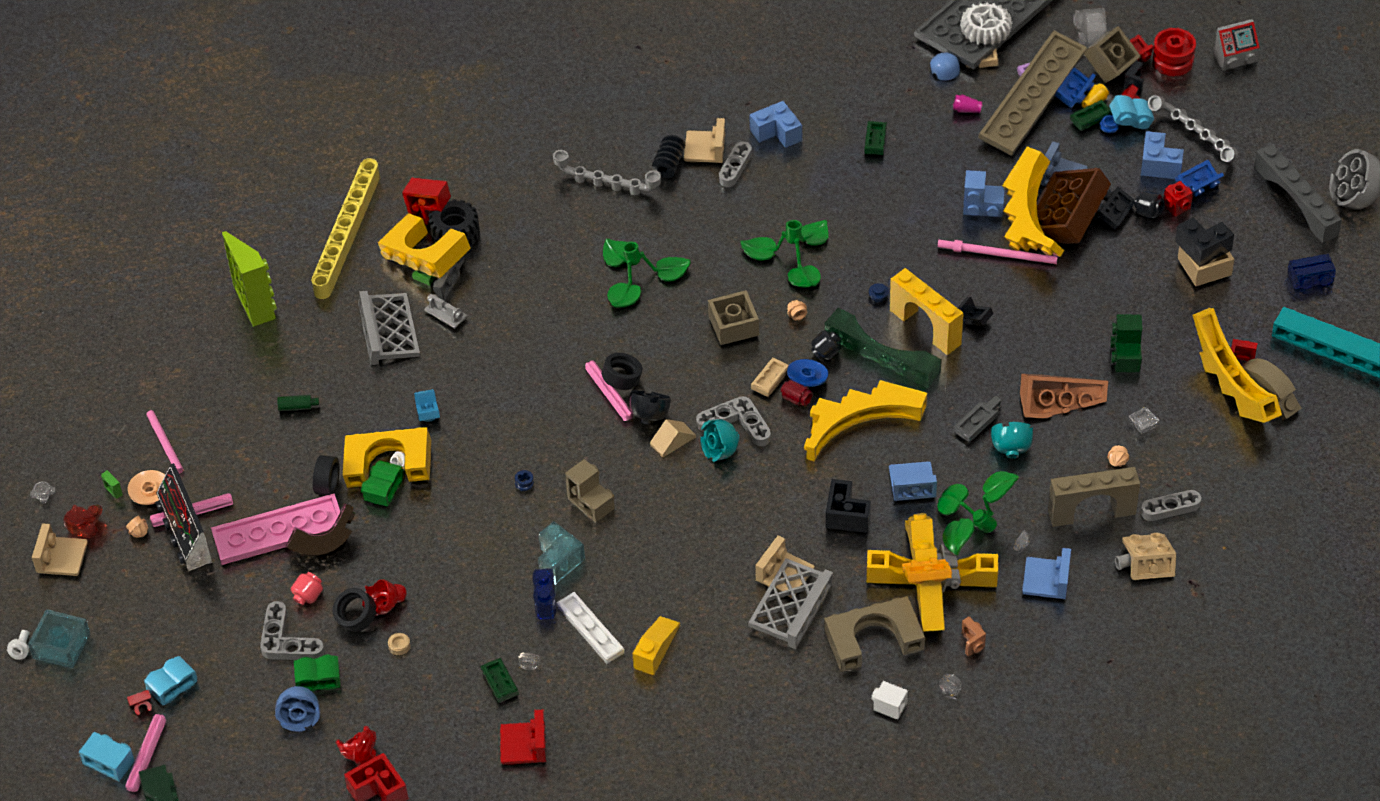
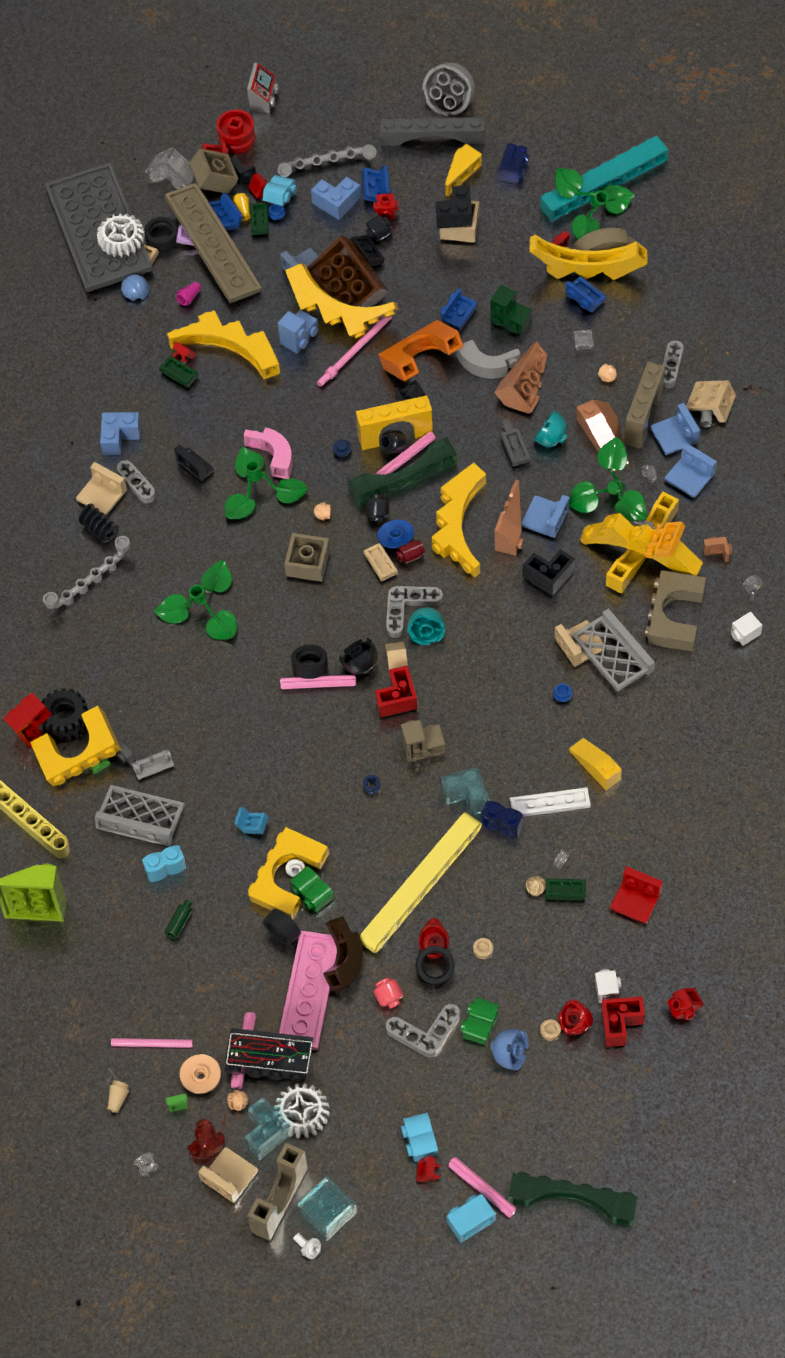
camera: 60 degrees left, 10 degrees up
none -> tan cone [107,1081,129,1113]
none -> medium azure brick [142,846,186,882]
none -> black tyre [144,217,178,251]
none -> yellow arch [167,310,280,380]
none -> red tile [172,342,197,364]
none -> black bracket [174,444,214,482]
none -> bright pink arch [243,427,293,480]
none -> clear light blue brick [244,1097,291,1161]
none -> dark tan arch [247,1143,308,1241]
none -> white gear [274,1083,330,1139]
none -> light yellow beam [360,812,482,953]
none -> red brick [375,665,418,718]
none -> bright pink axle [376,432,436,480]
none -> orange arch [378,320,463,381]
none -> black head [380,430,407,454]
none -> blue bracket [440,288,478,332]
none -> yellow slope [445,144,482,197]
none -> light grey arch [456,340,521,379]
none -> nougat wedge [495,480,524,556]
none -> tan plate [526,876,546,896]
none -> tan tile [540,1019,561,1041]
none -> blue plate [553,683,572,702]
none -> green plant [554,167,634,240]
none -> blue bracket [565,276,606,313]
none -> nougat wedge [576,400,629,472]
none -> white brick [594,969,621,1003]
none -> medium blue bracket [650,403,700,455]

